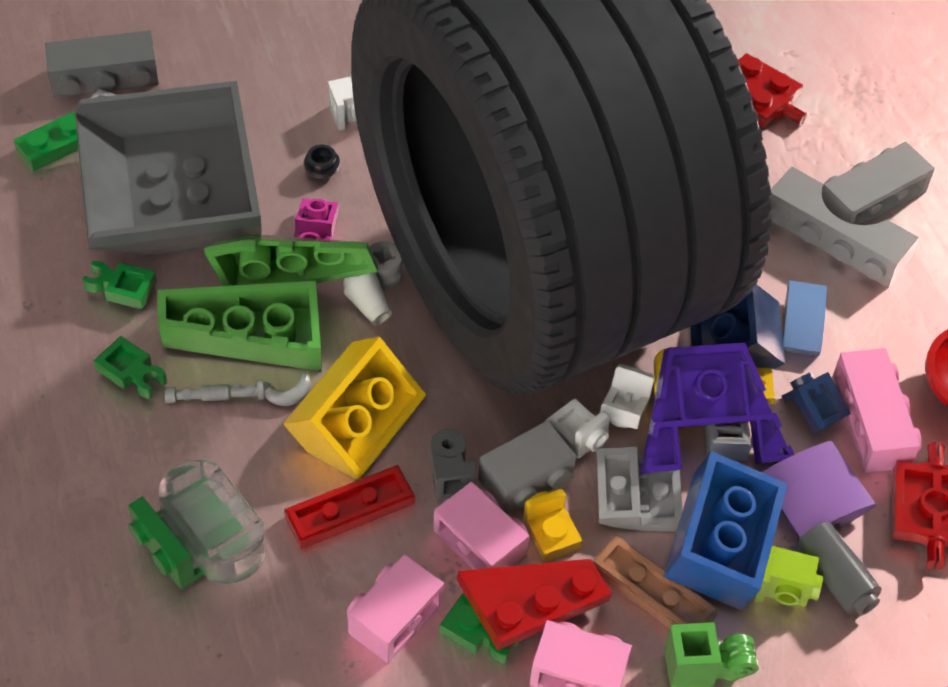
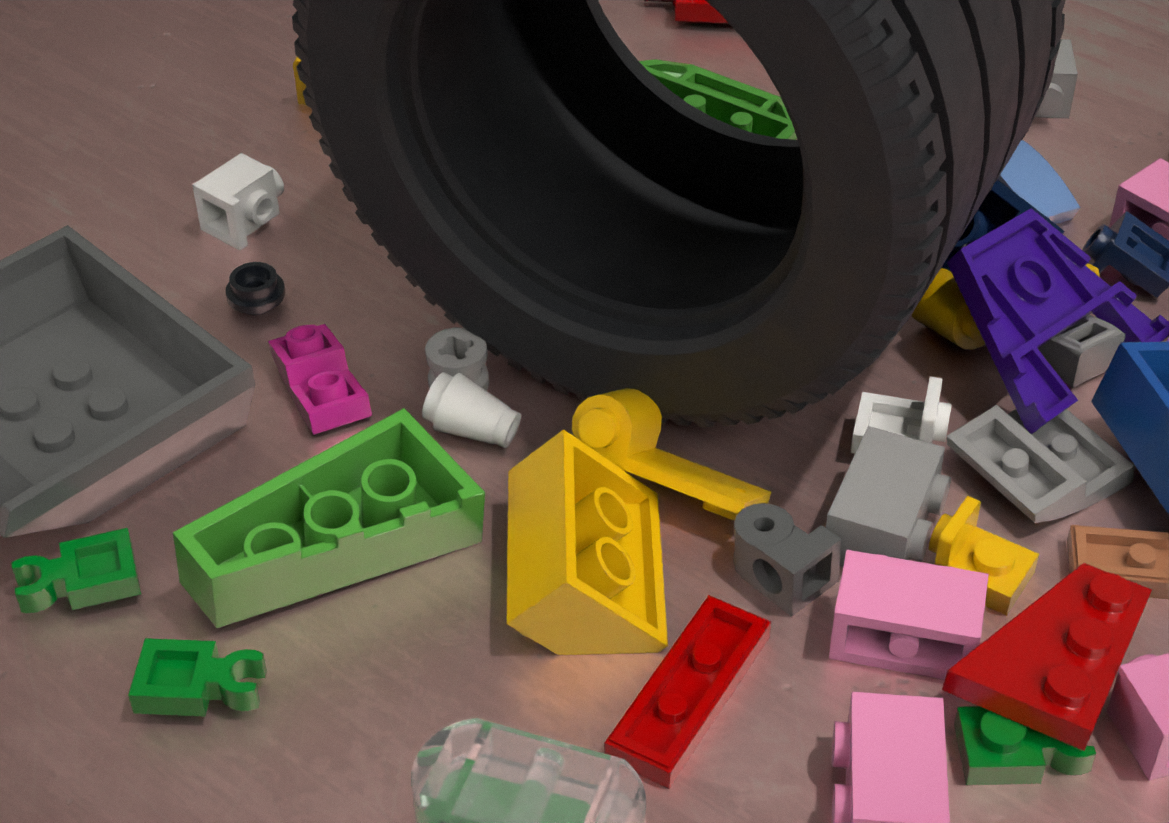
camera: 30 degrees left, 10 degrees down
light grey piece [165,372,310,406] -> none
bright green wedge [204,234,378,286] -> none
white bracket [600,364,655,429] -> none
none -> yellow door [572,388,771,520]

